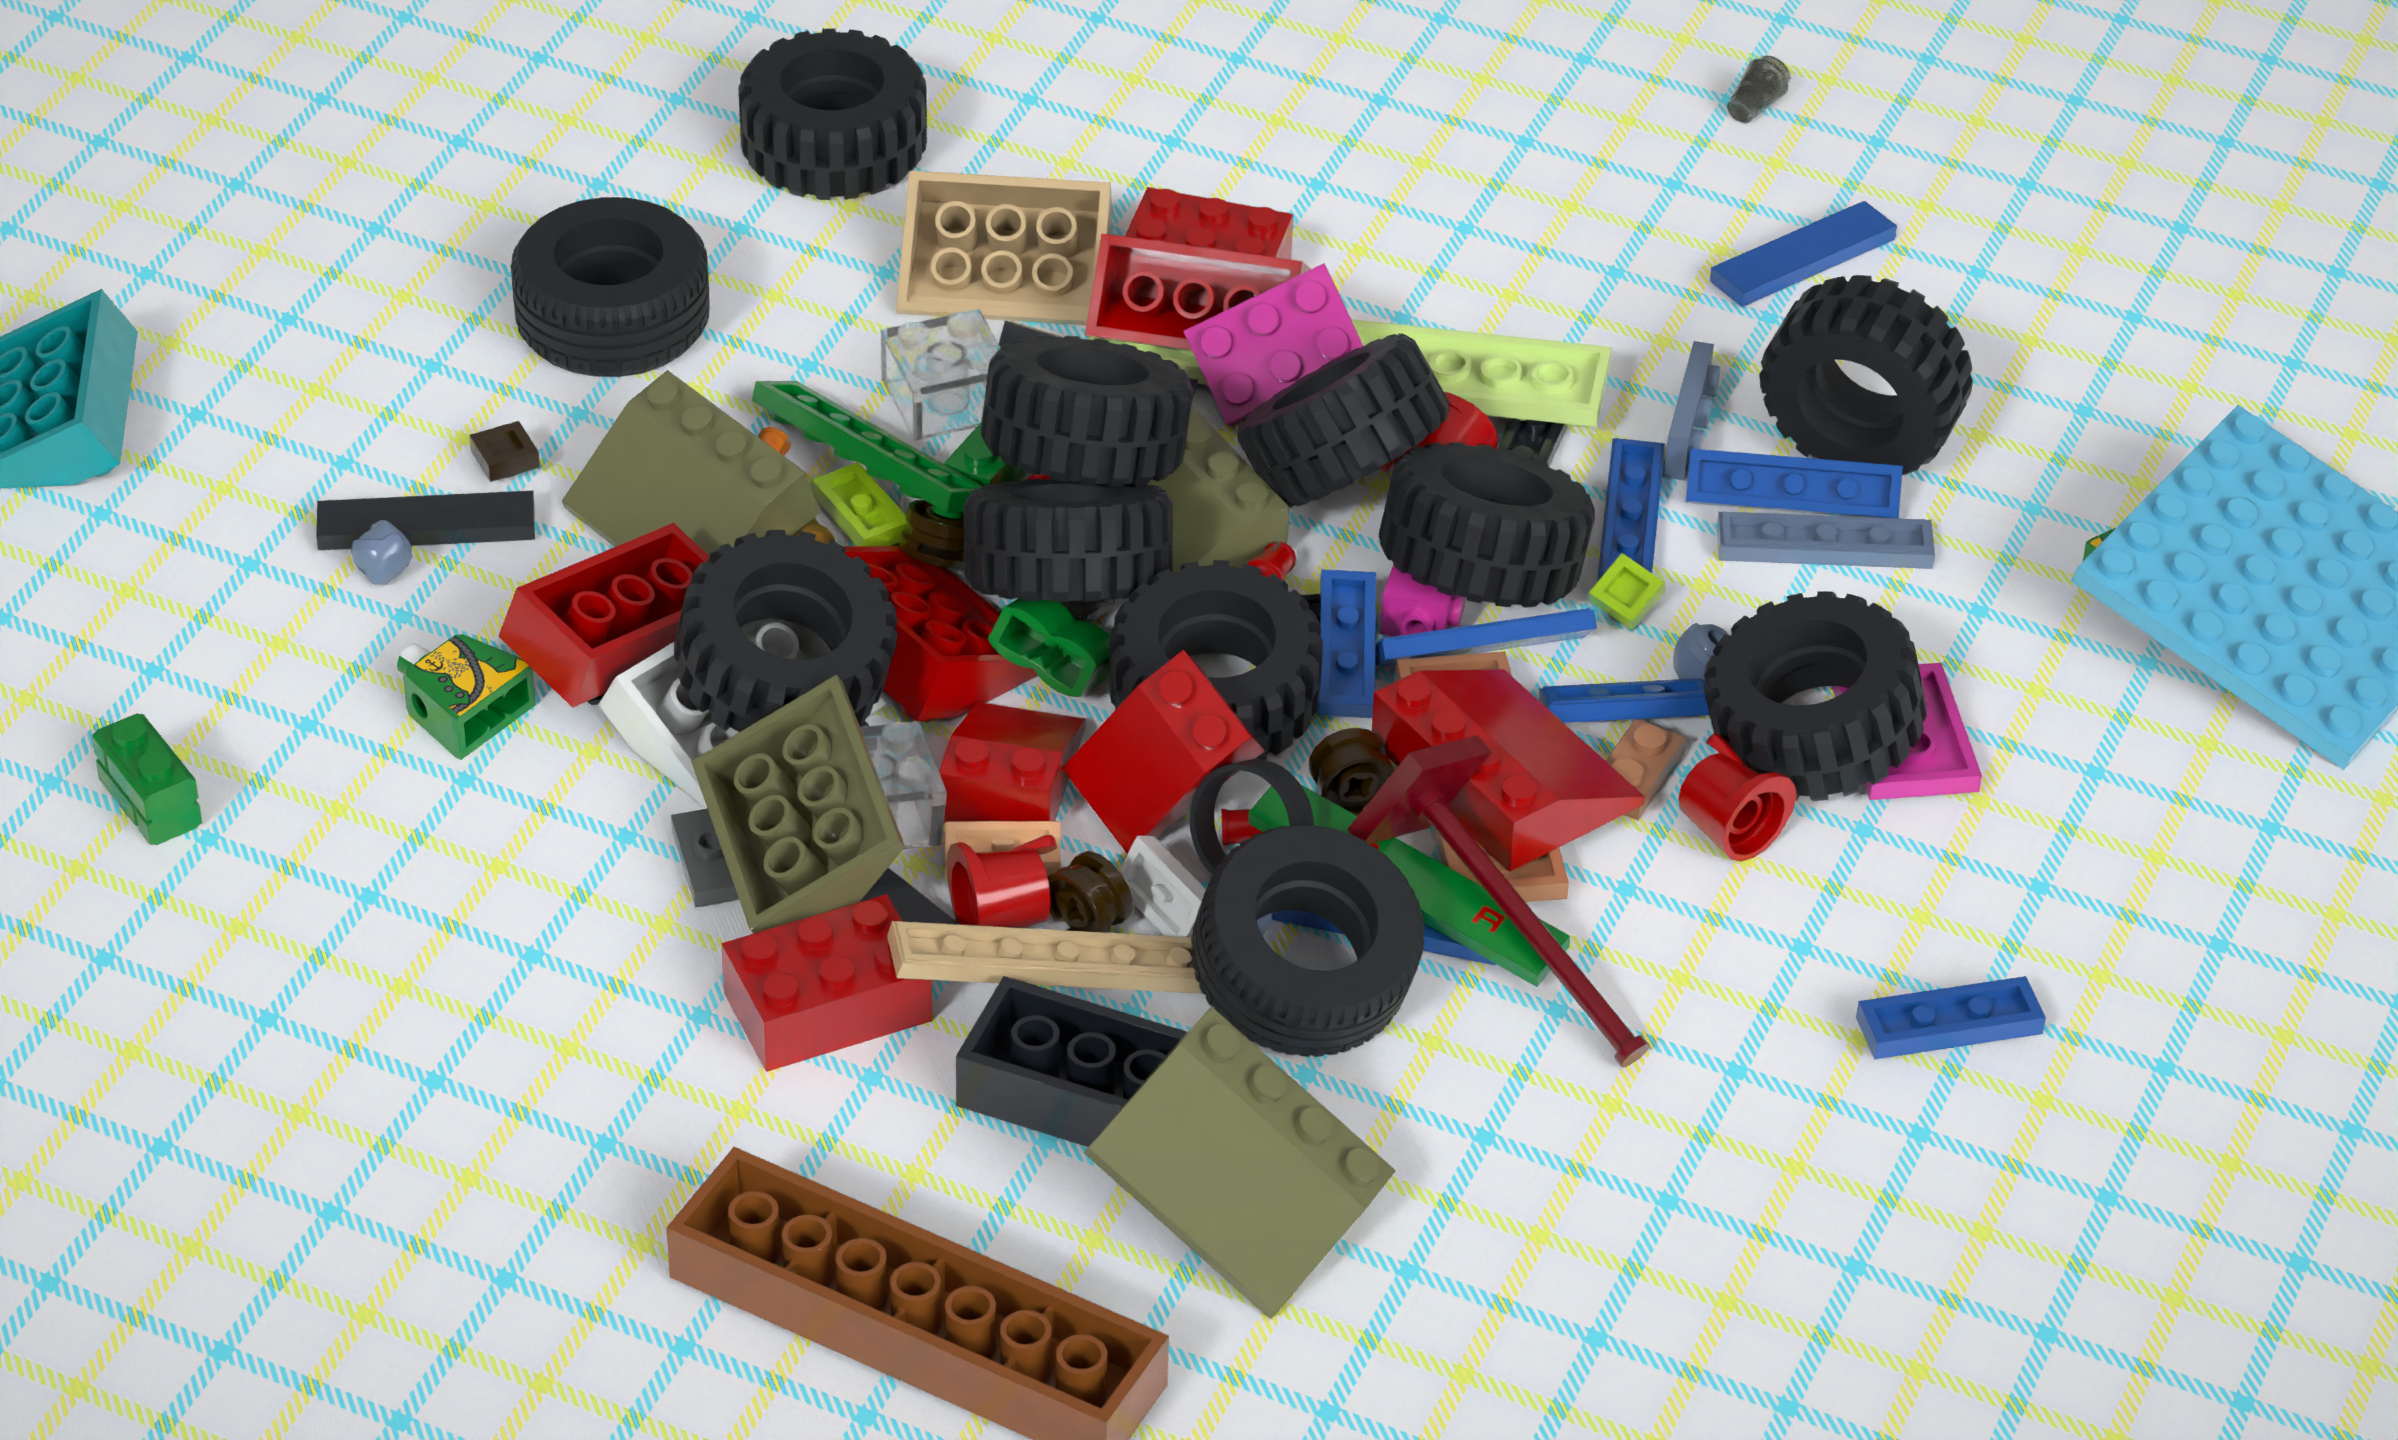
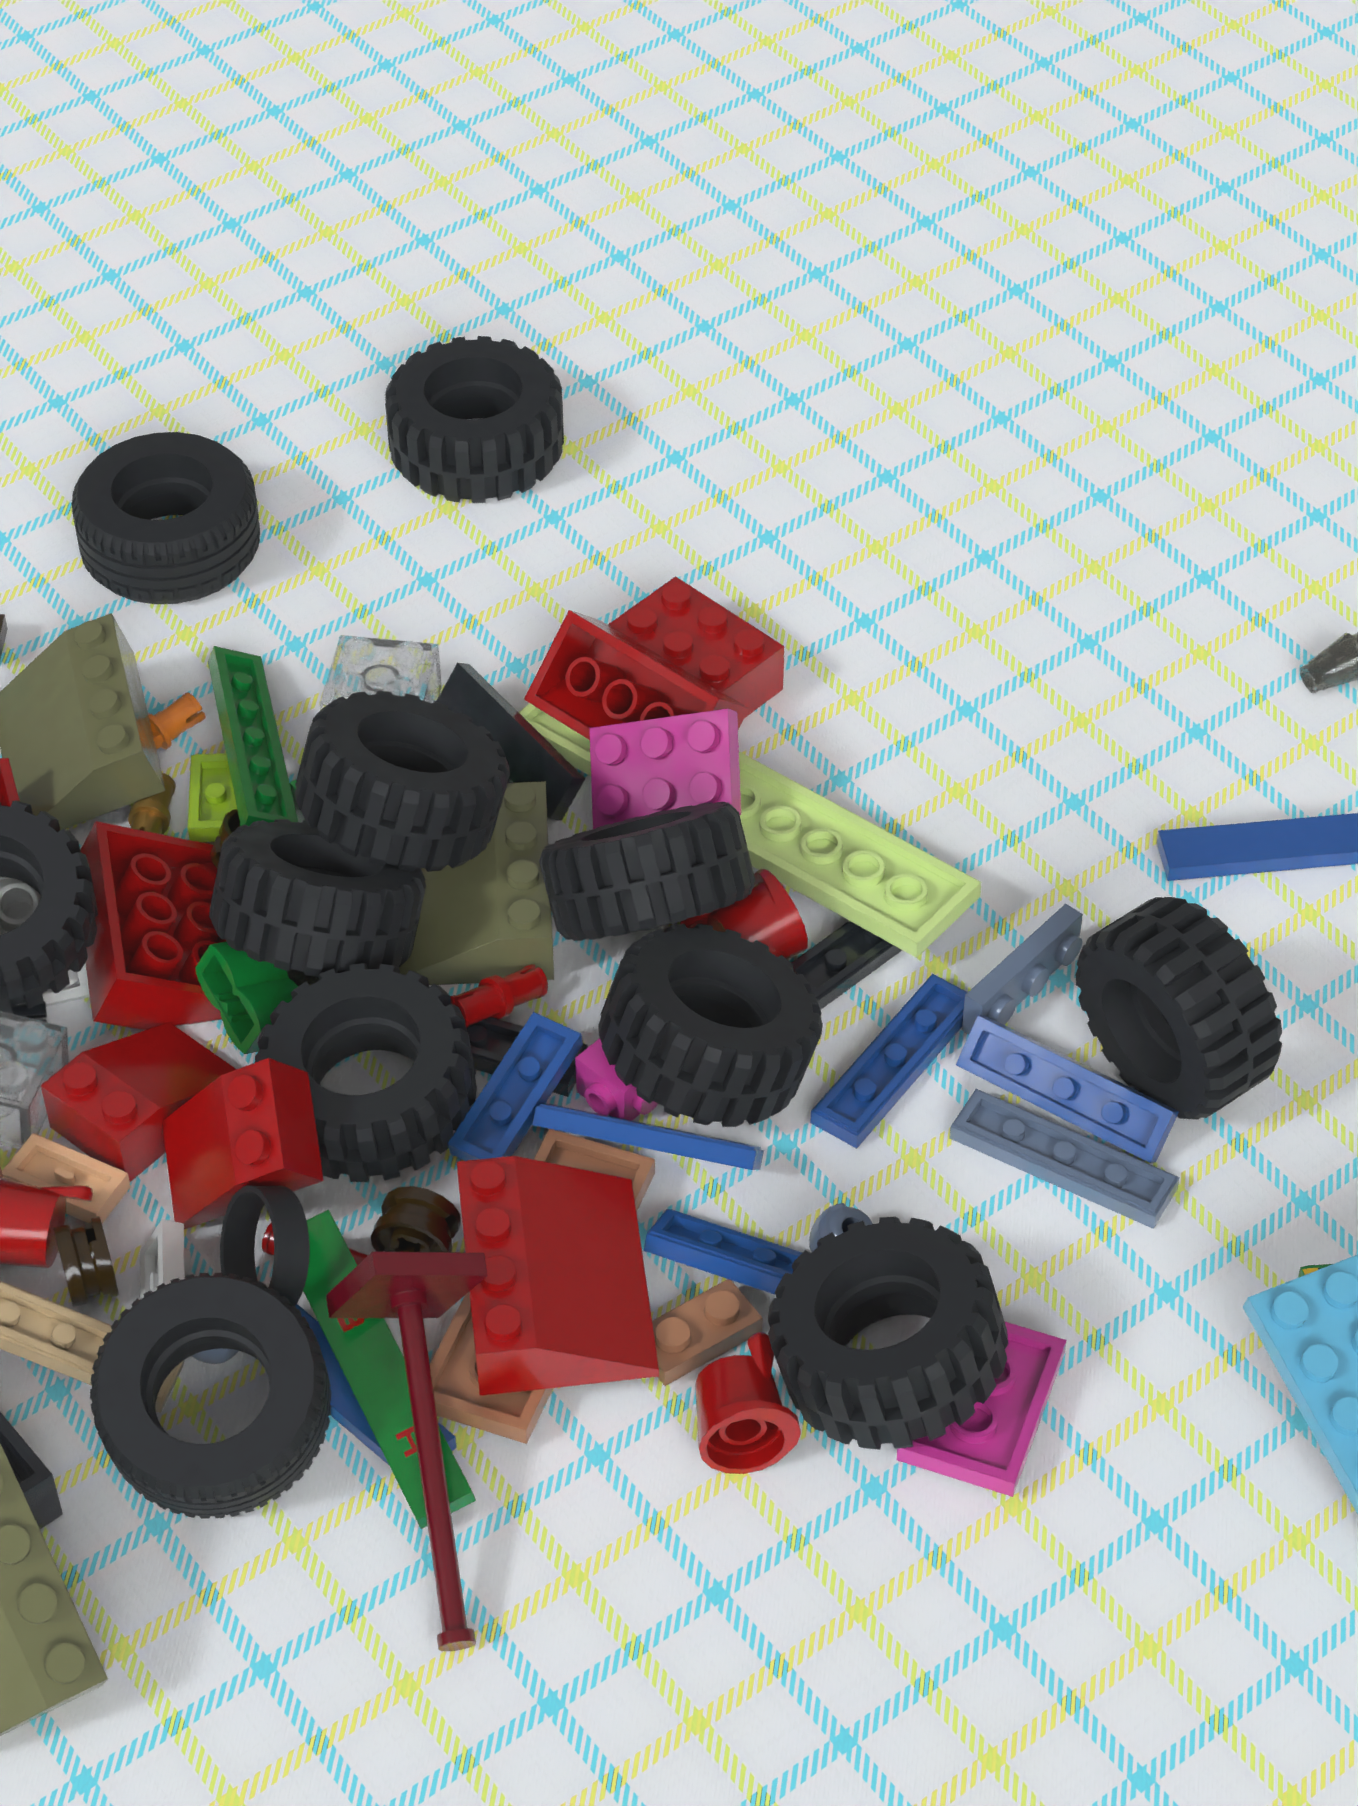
camera: 30 degrees right, 5 degrees up
tan slope [896,170,1113,325] -> none
lime plate [1589,553,1666,631] -> none
blue plate [1856,976,2046,1060] -> none

